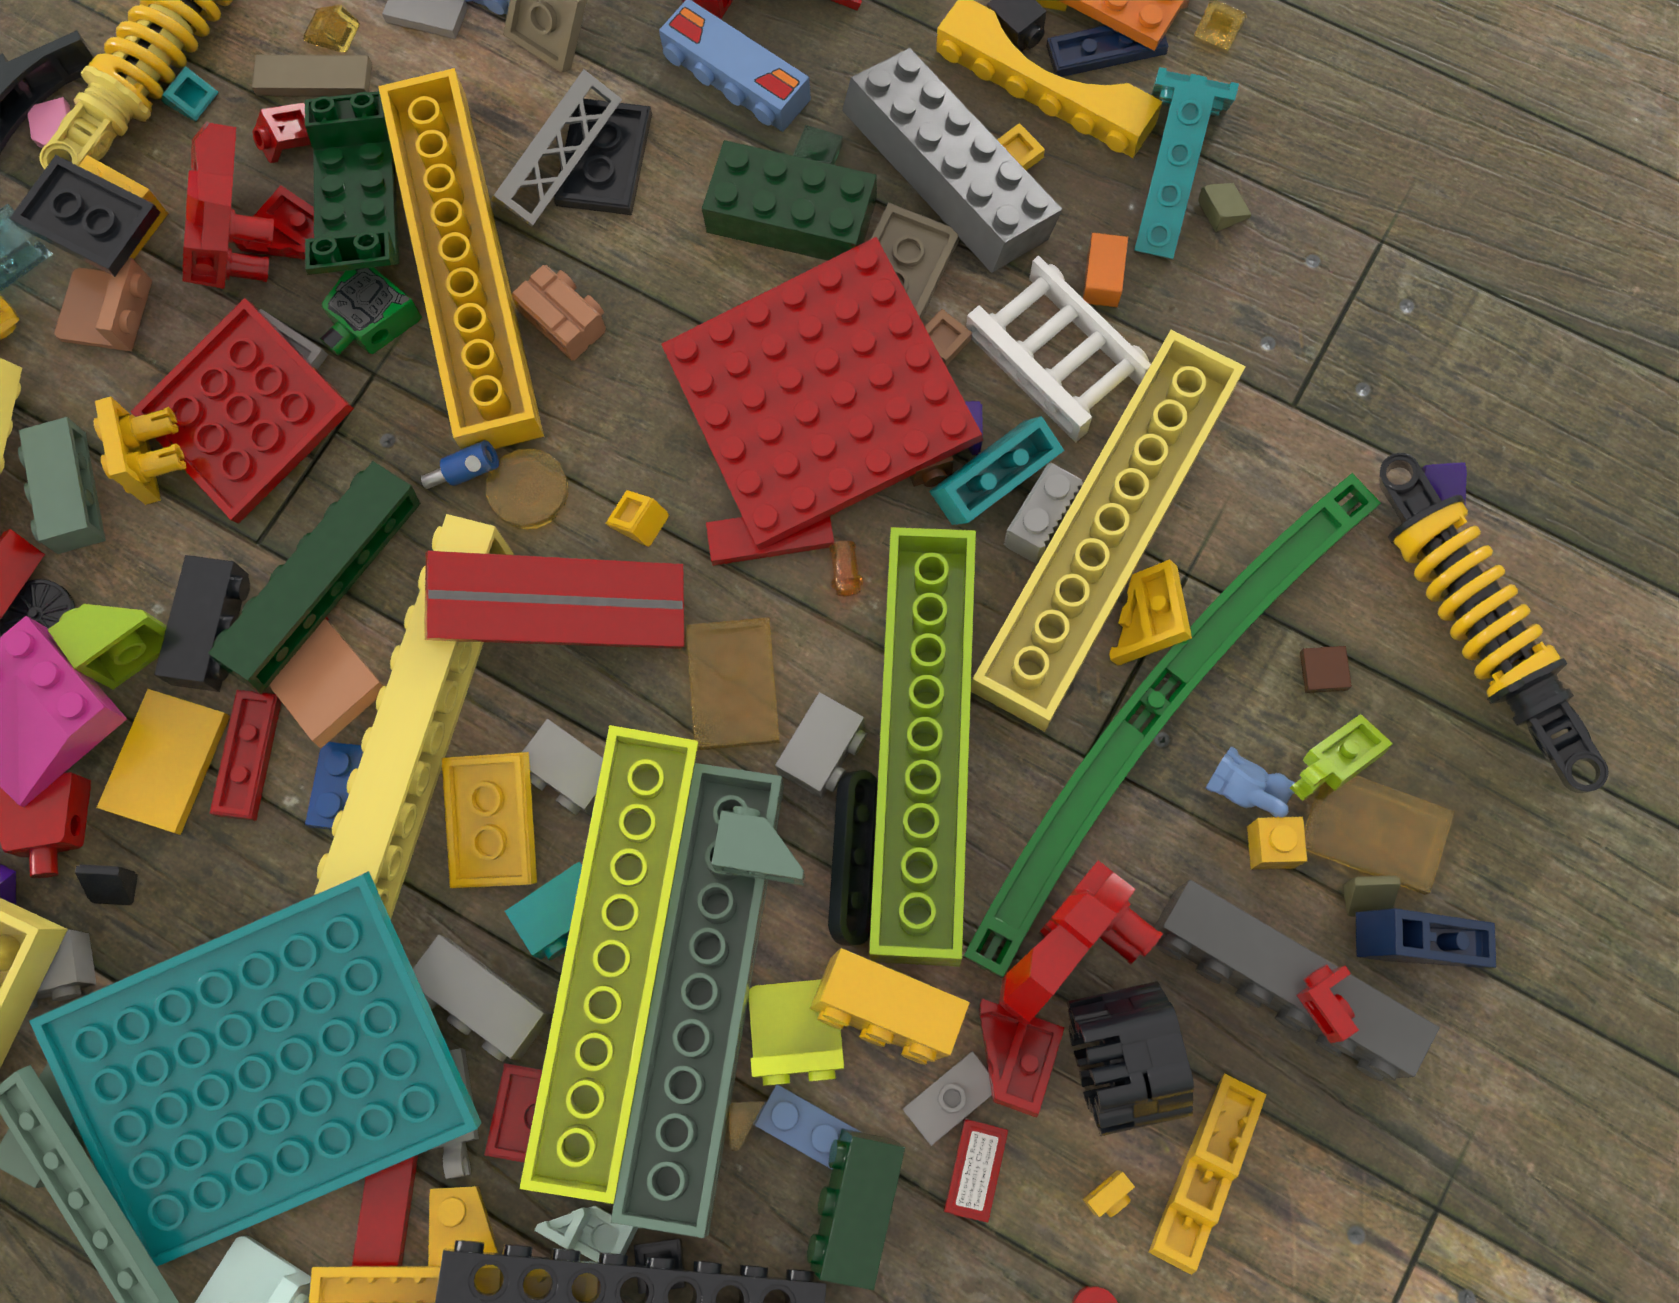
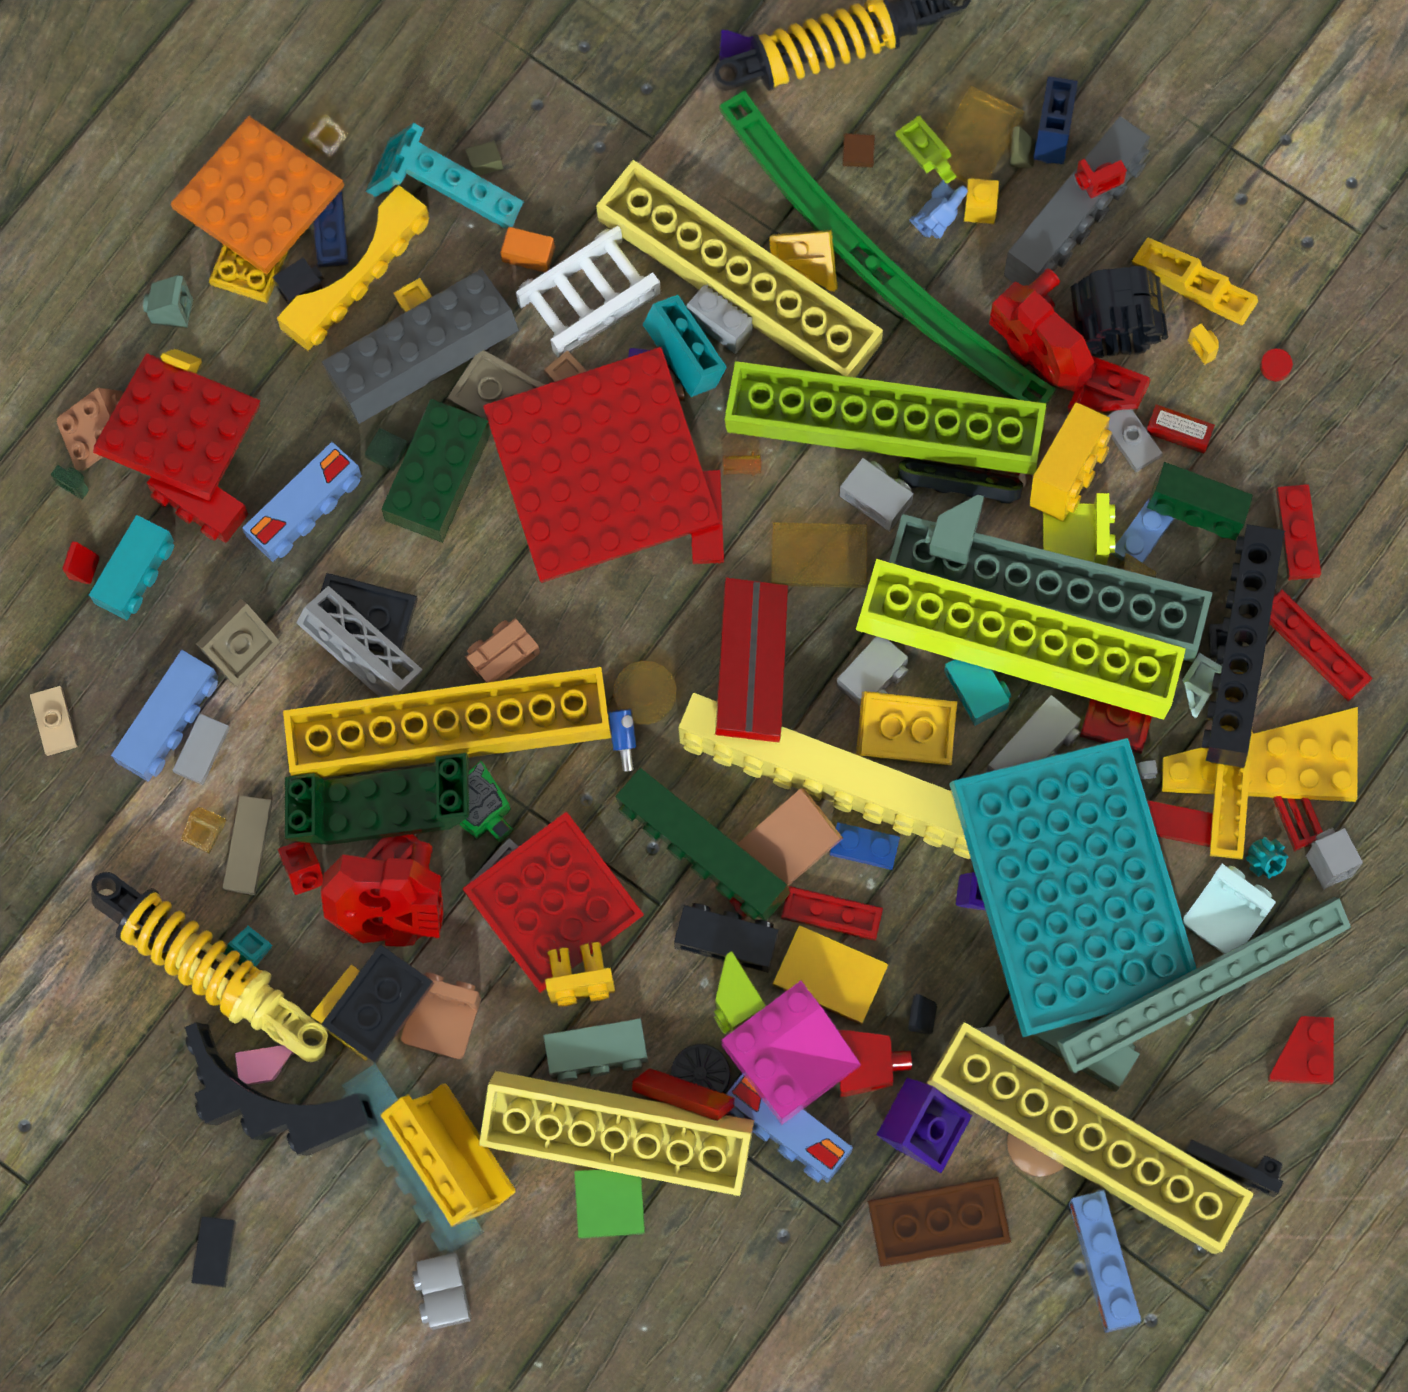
camera: 85 degrees left, 0 degrees up
yellow slope [605,490,669,547] -> none

